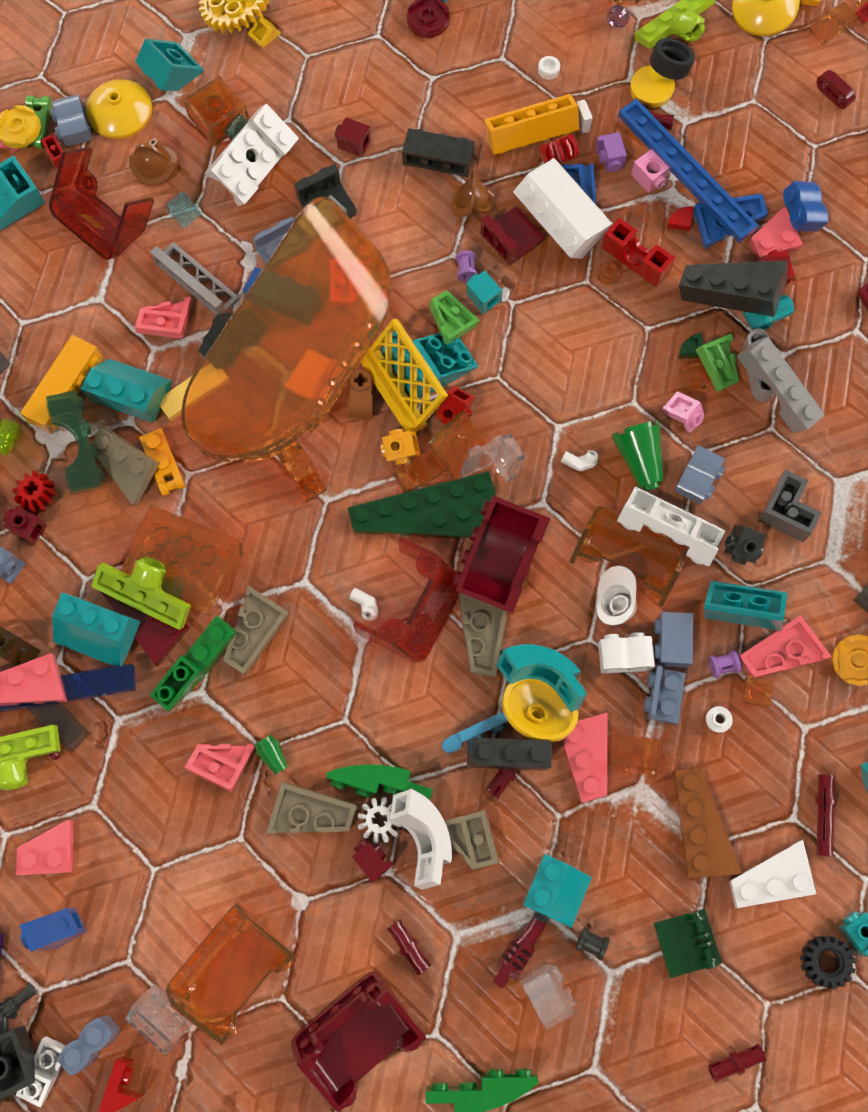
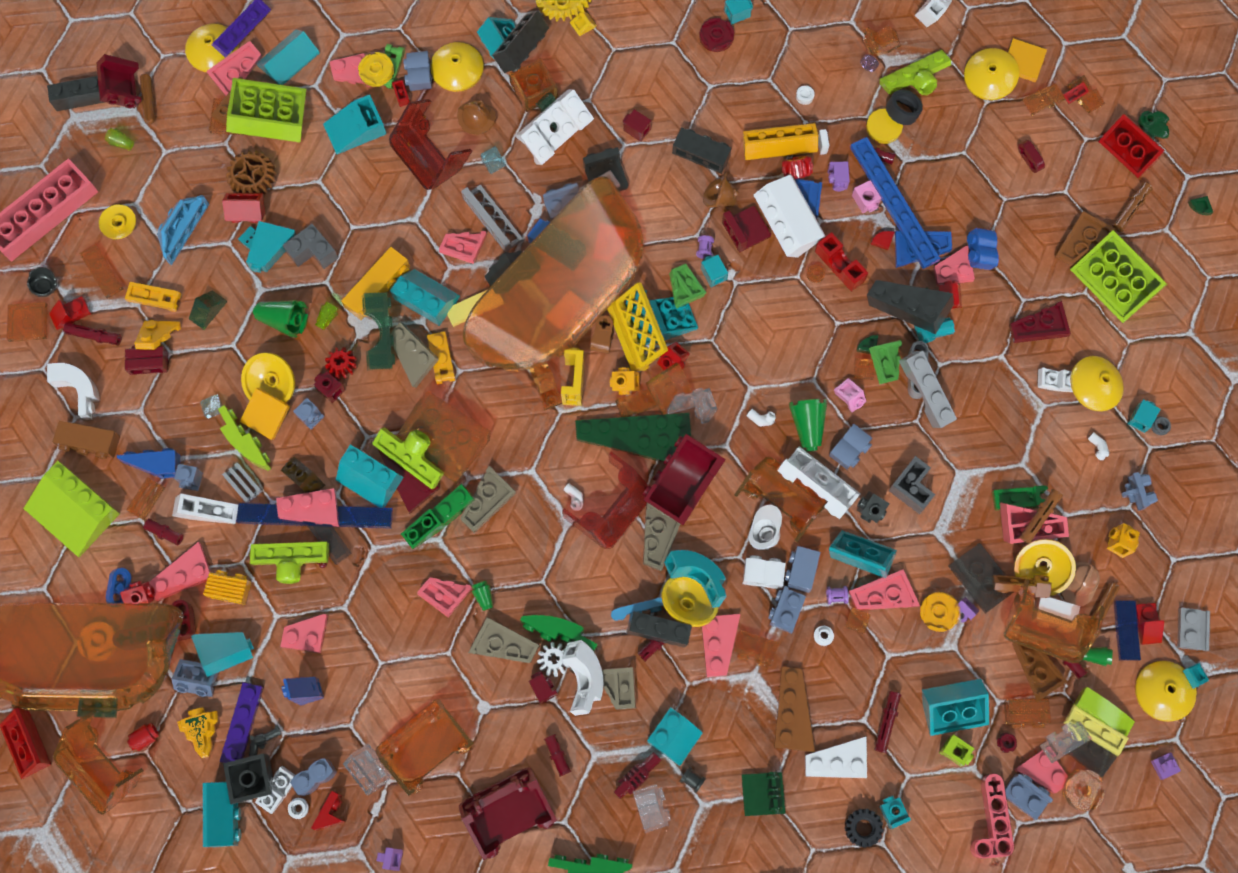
camera: 10 degrees right, 0 degrees up
none -> white plate [288,798,309,819]
none -> pearl dark grey brick [492,10,549,73]
none -> yellow panel [561,348,585,406]

